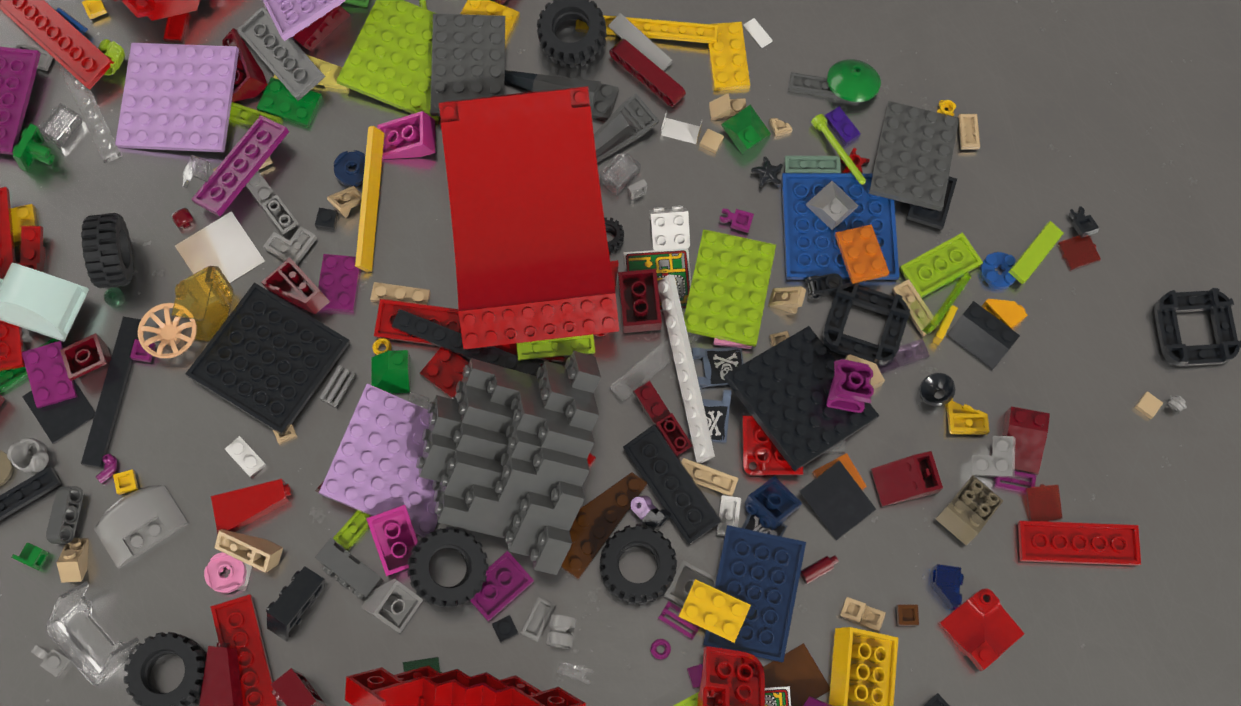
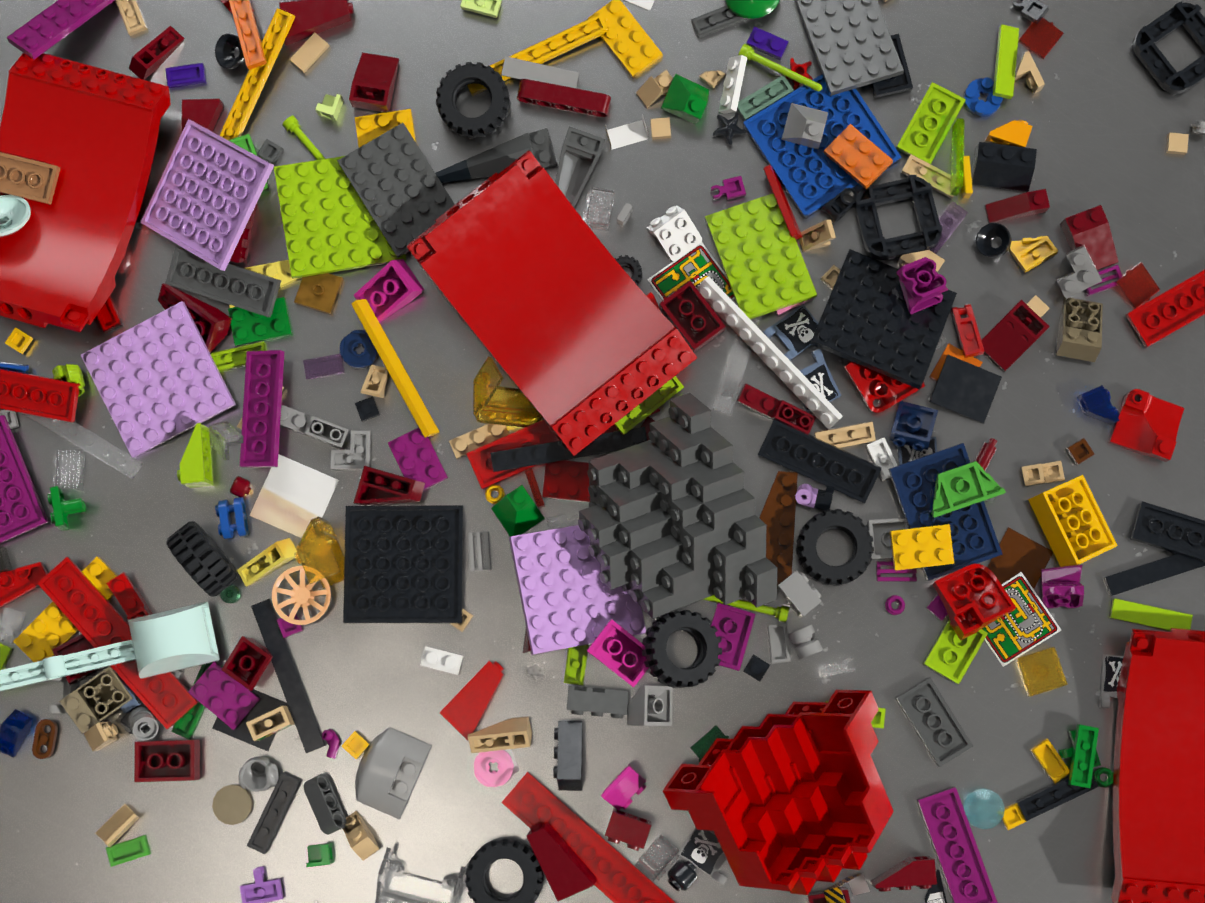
camera: 20 degrees left, 10 degrees up
none -> lime slope [177,423,213,488]
none -> blue brick [215,497,249,539]
none -> light yellow slope [237,538,299,587]
none -> tan brick [246,706,295,741]
none -> pearl gold plate [294,273,343,315]
none -> clear purple tile [303,354,345,380]
none -> clear yellow windscreen [473,356,542,427]
none -> clear red tile [525,468,545,509]
none -> dark pink slope [601,764,647,810]
none -> lime piece [703,595,789,622]
none -> white plate [719,55,747,114]
none -> red tile [764,165,802,240]
none -> light grey brick [777,570,822,618]
none -> bright green wing [932,461,1006,518]
none -> red plate [951,304,985,358]
none -> dark red slope [985,189,1050,223]
none -> tan slope [1015,51,1045,93]
none -> tan tile [1027,295,1050,318]

